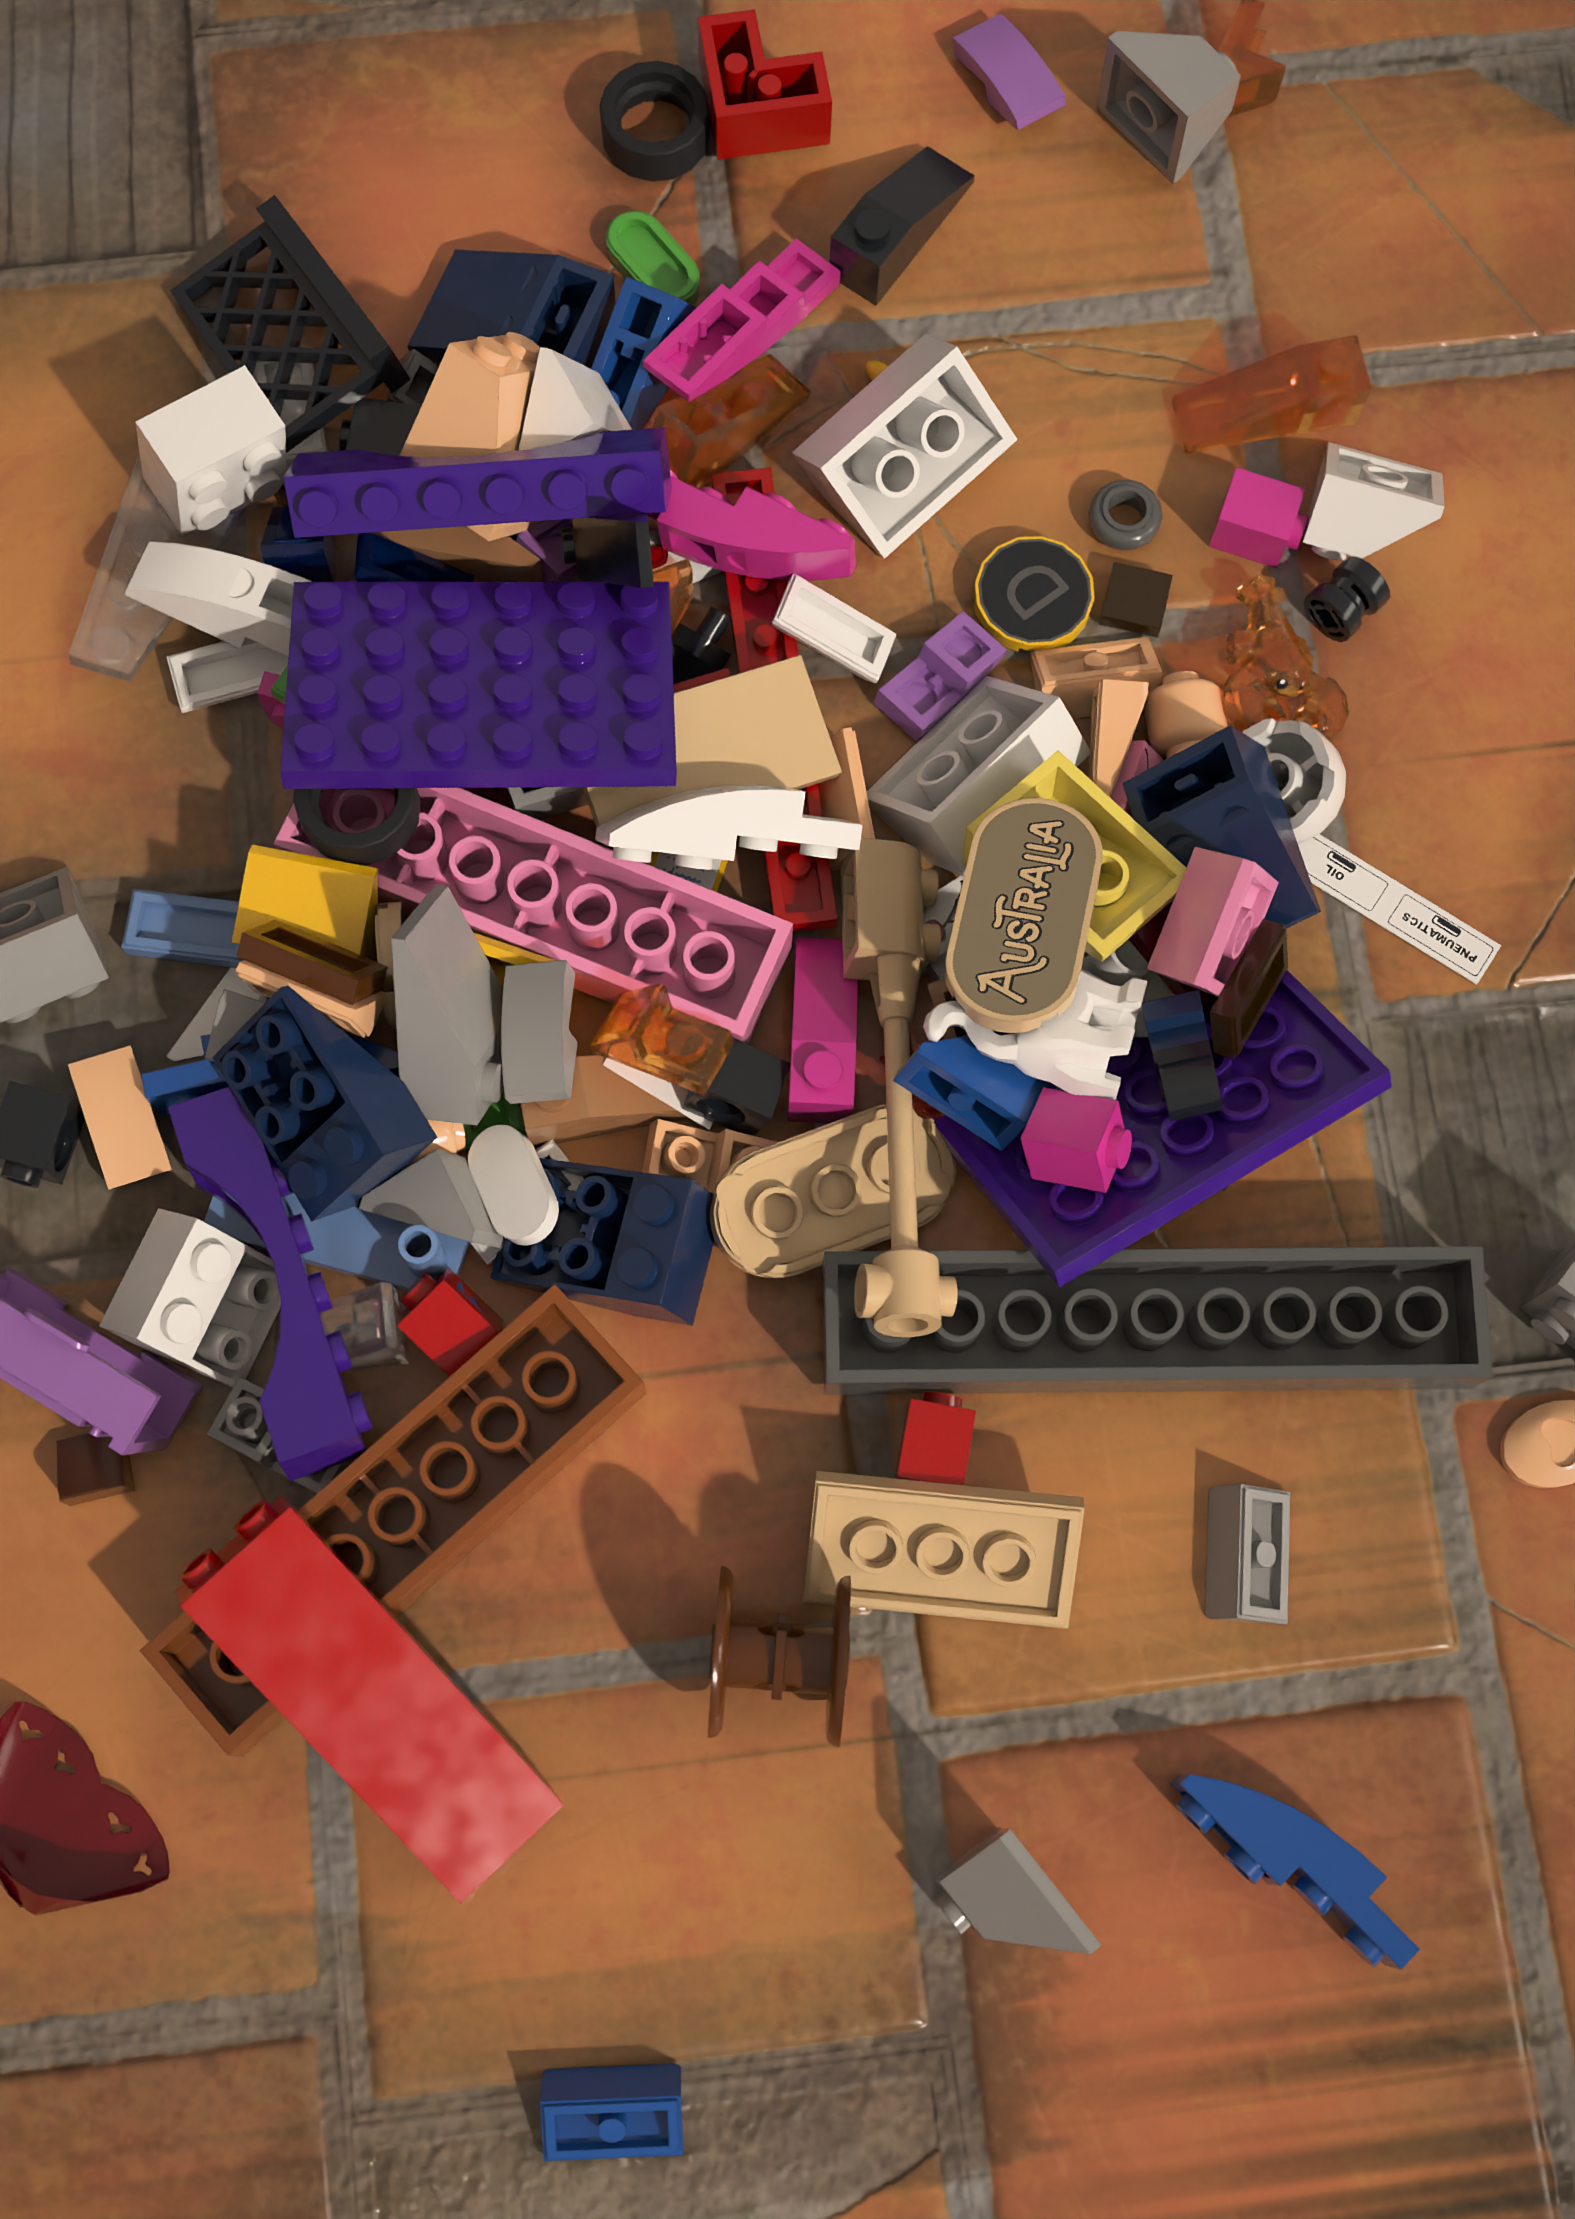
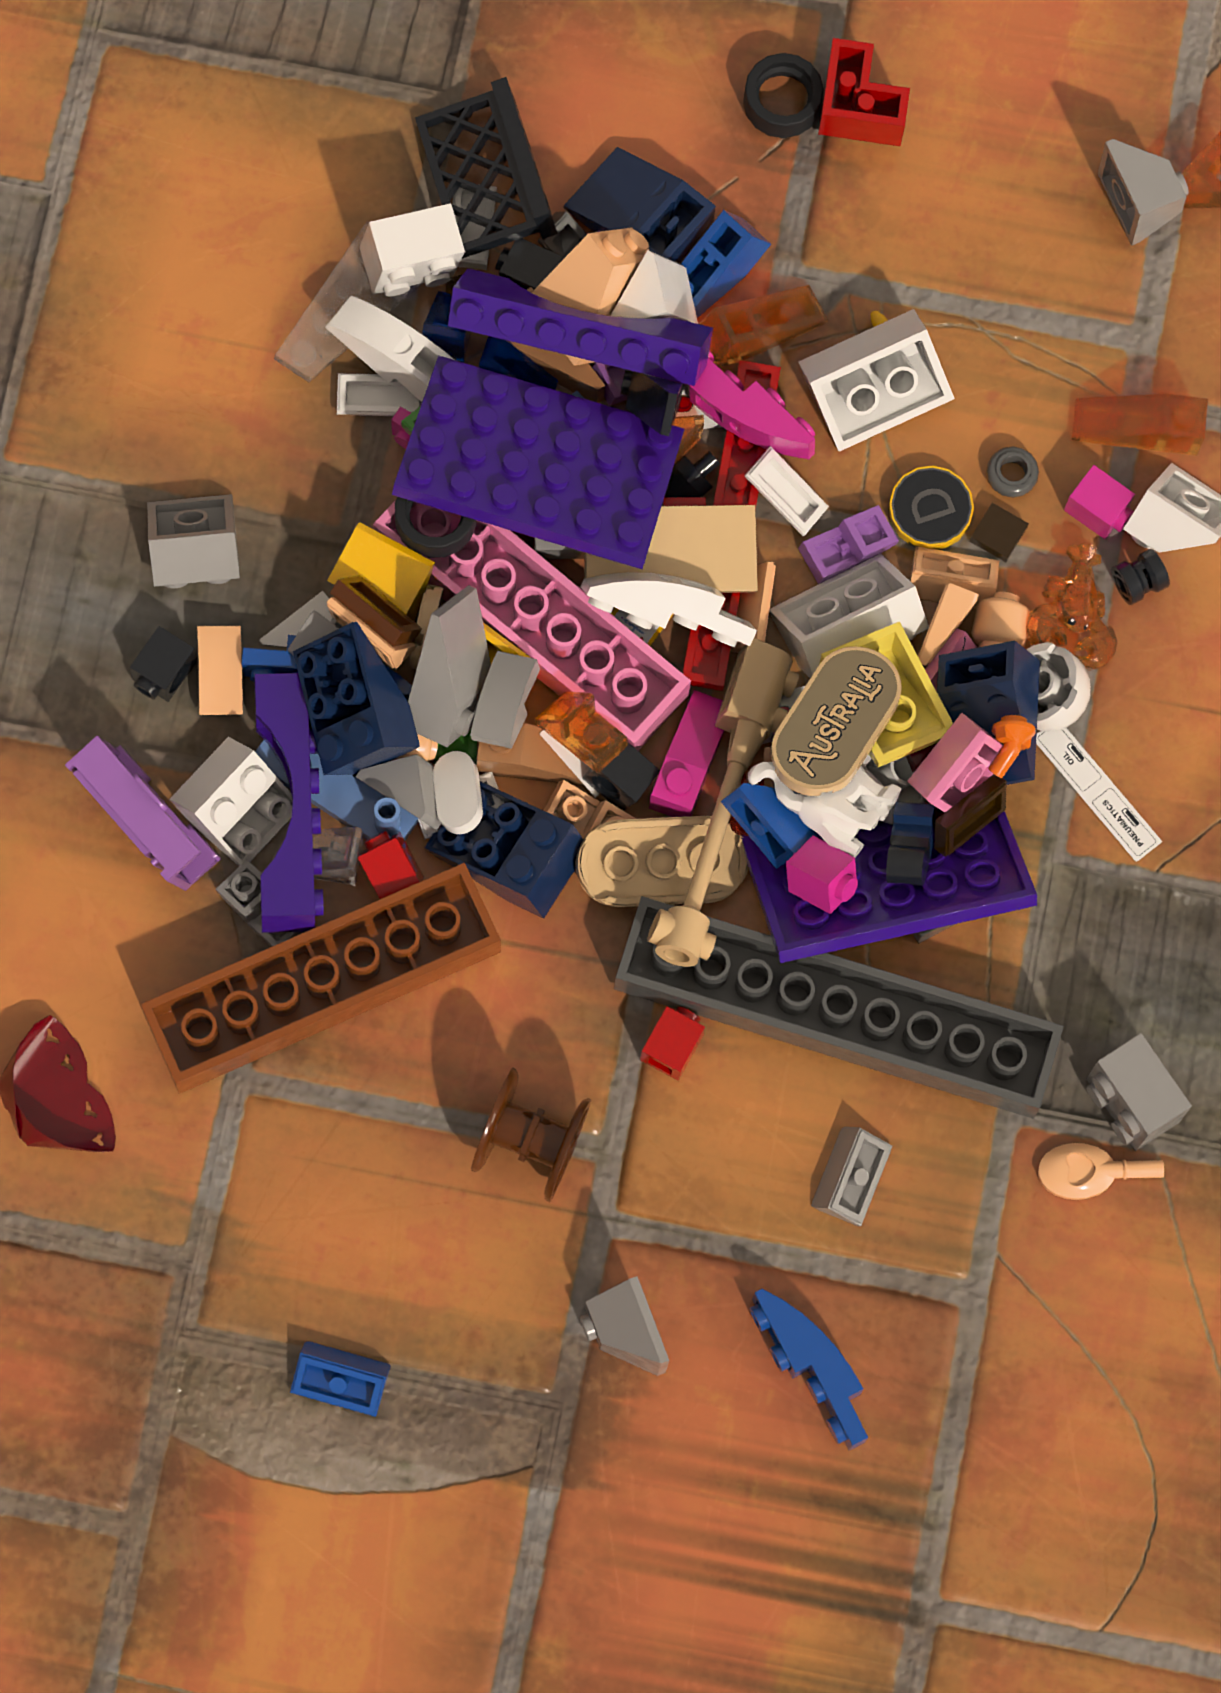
camera: 15 degrees right, 0 degrees up
reddish brown slope [57,1433,135,1506] -> none
medium blue tile [121,889,243,968] -> none
brick [175,1495,564,1904] -> none
bright green tile [606,211,700,305] -> none
dark pink slope [643,238,841,402] -> none
tan tile [803,1471,1085,1629] -> none
black slope [829,146,975,306] -> none
medium lavender slope [953,13,1066,130] -> none
none -> orange plate [988,715,1036,778]

